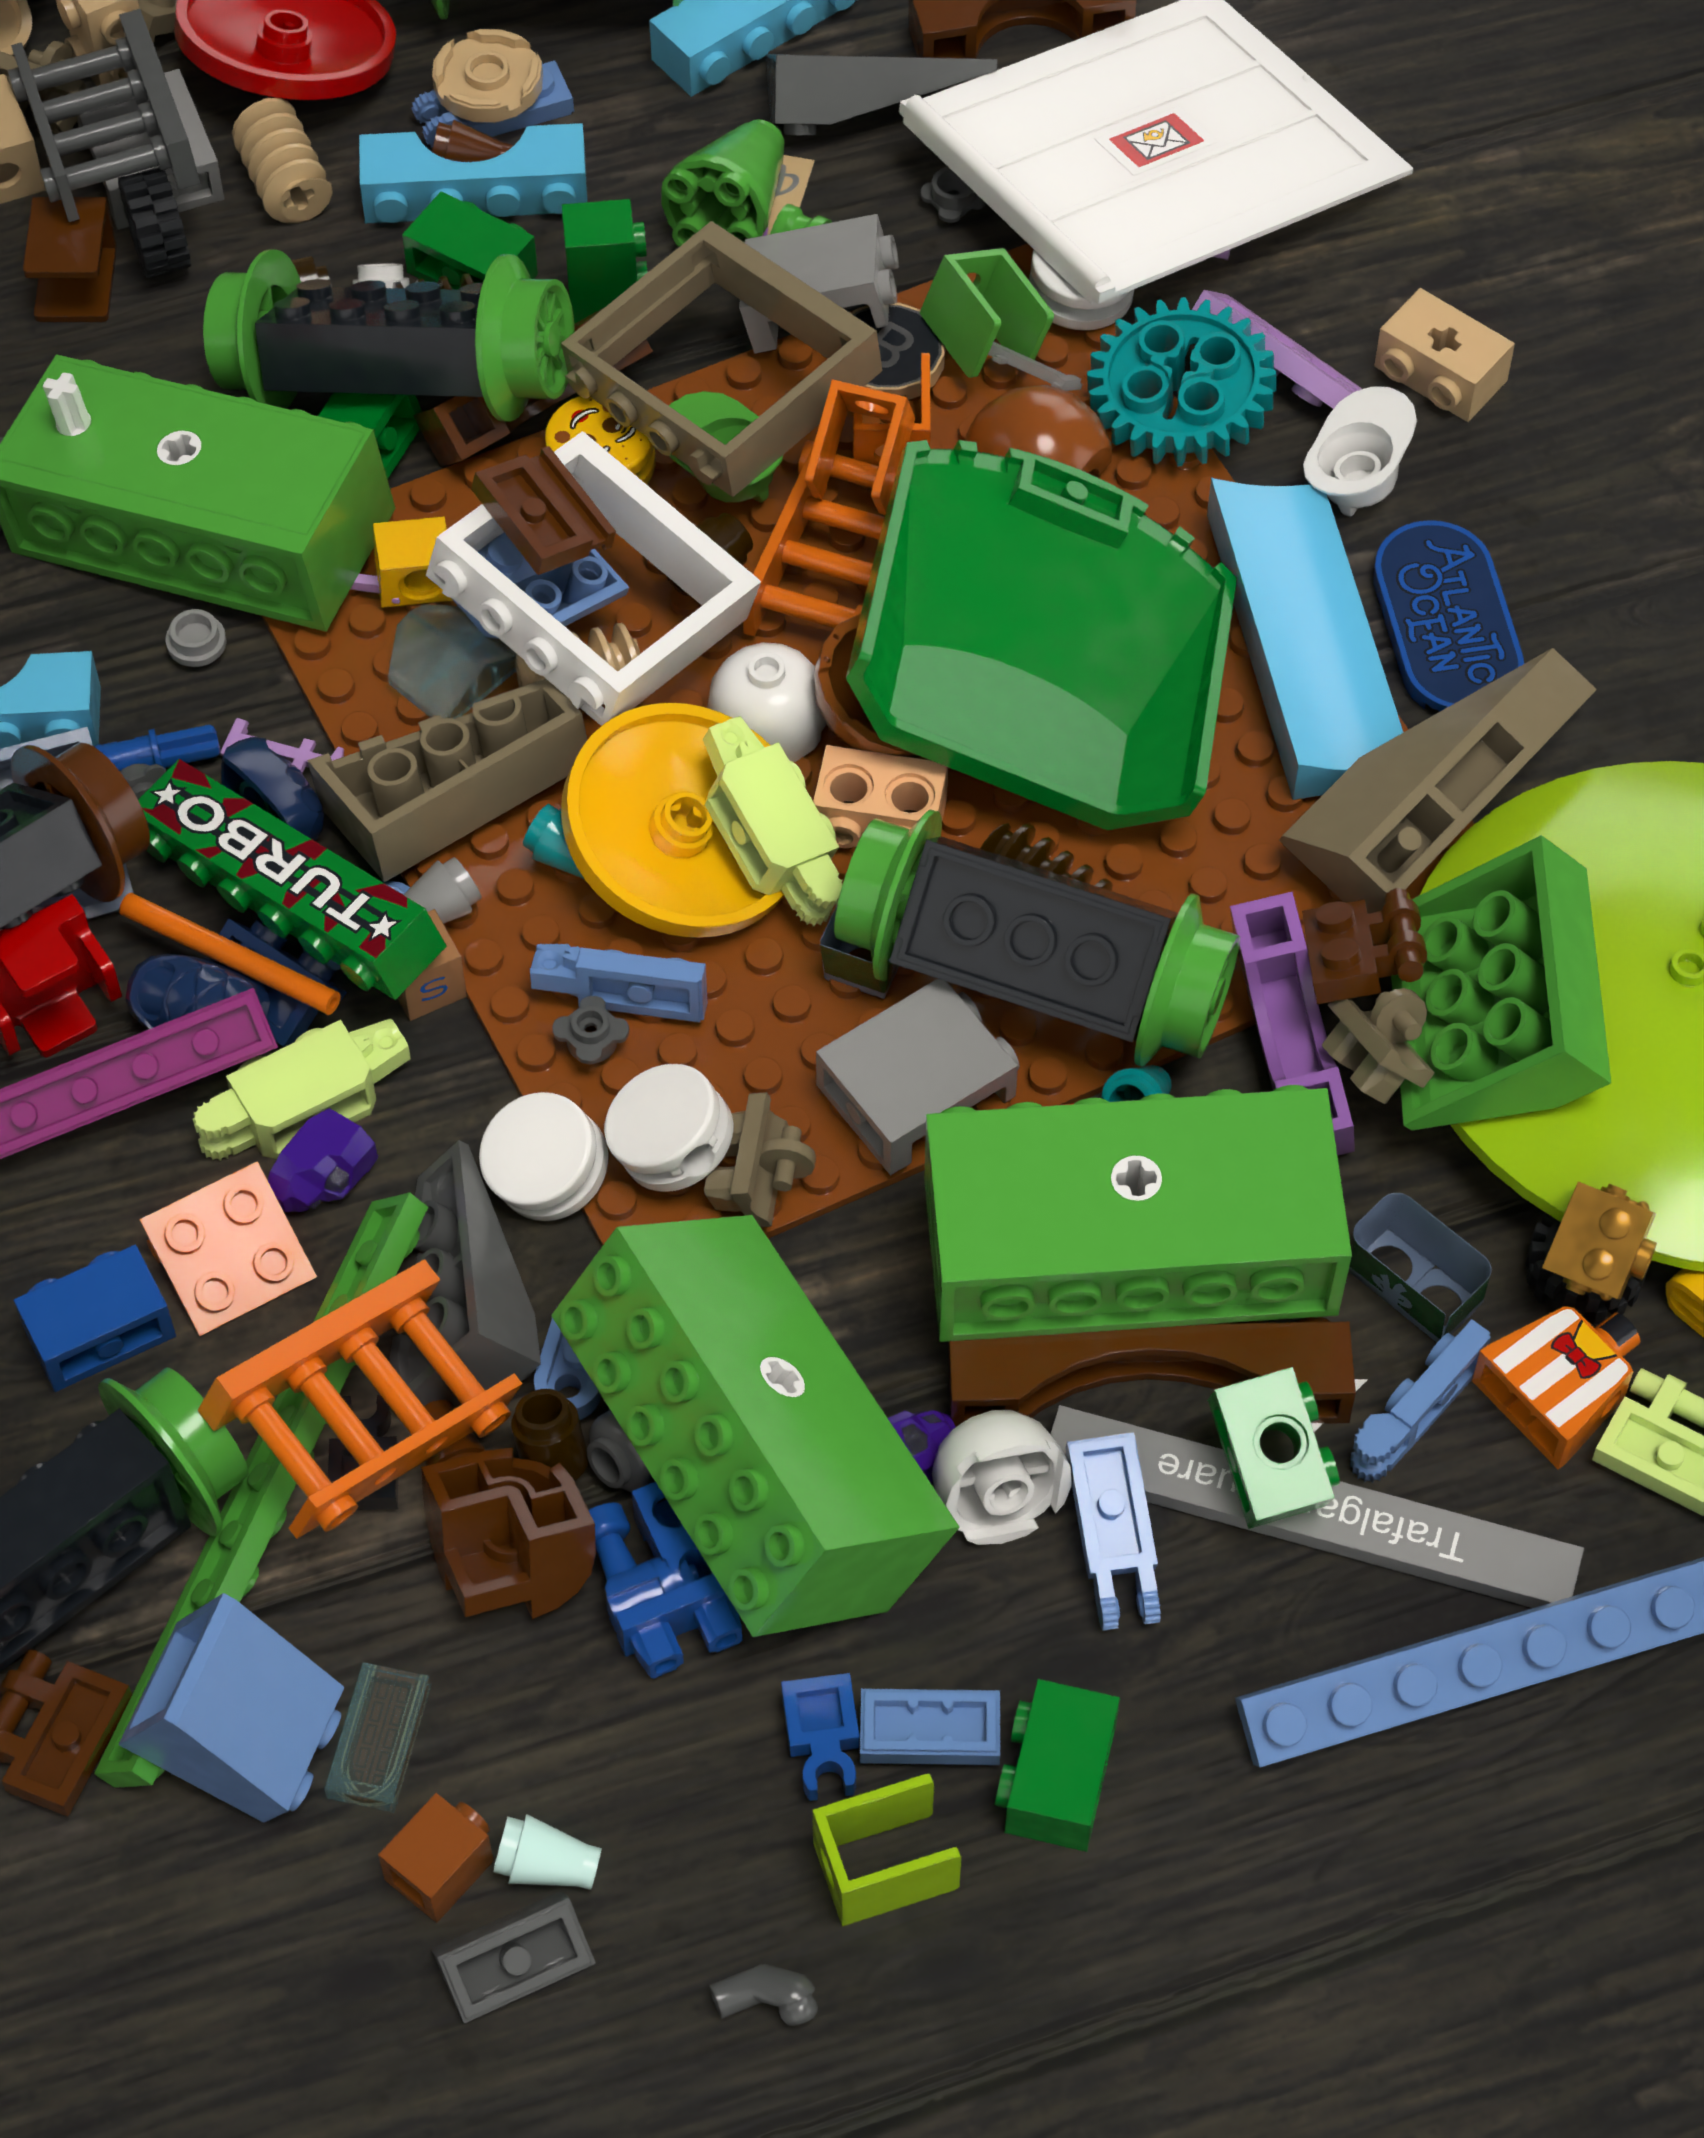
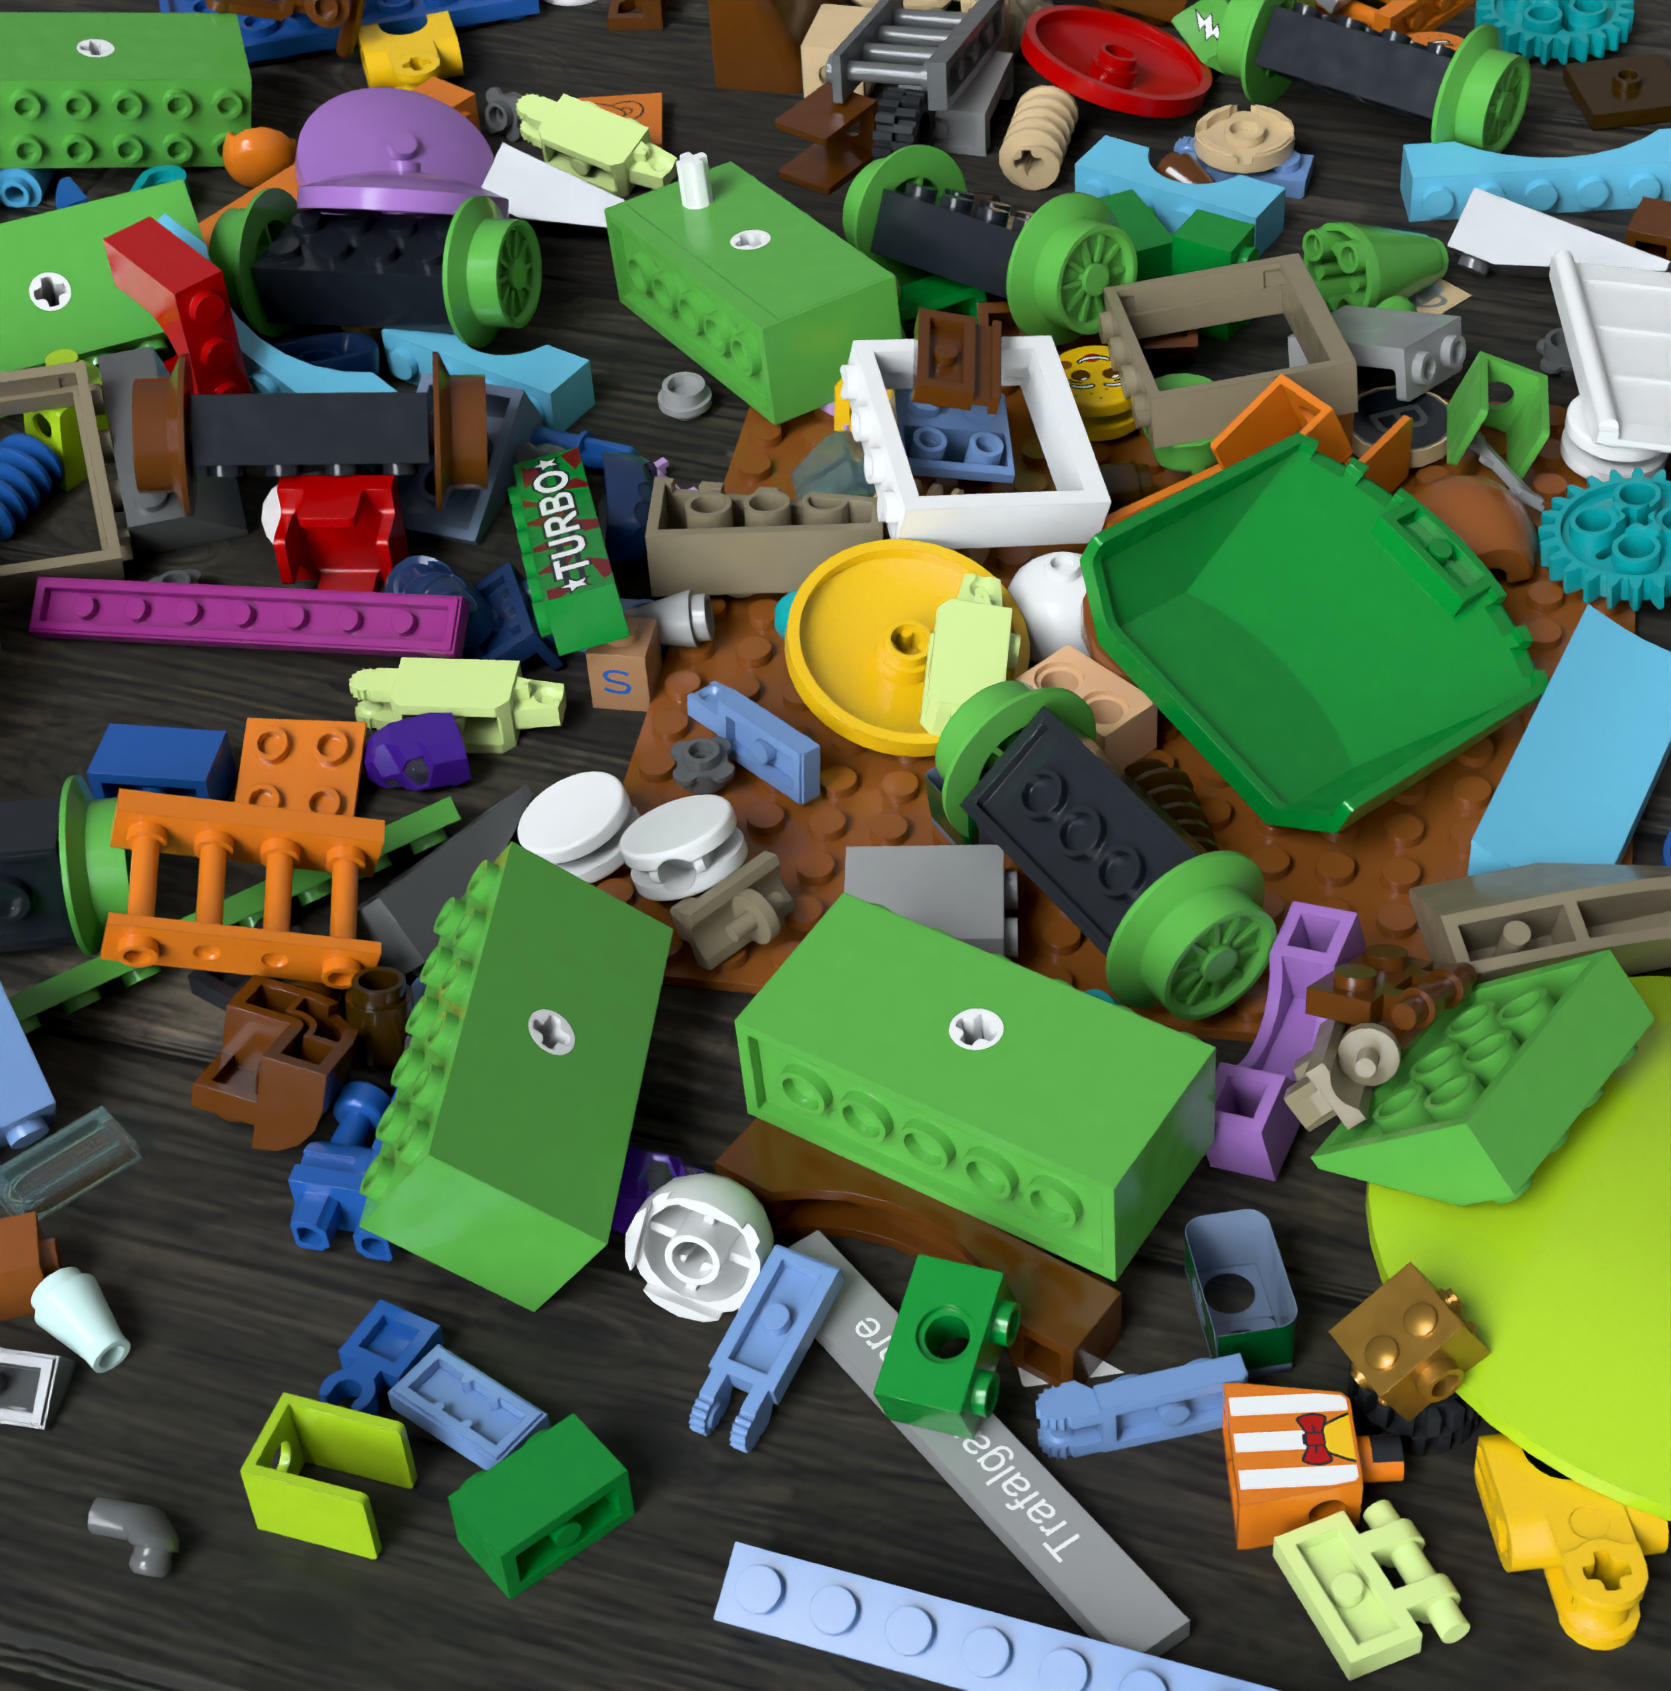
camera: 40 degrees right, 15 degrees down
orange piece [119,893,341,1015] -> none

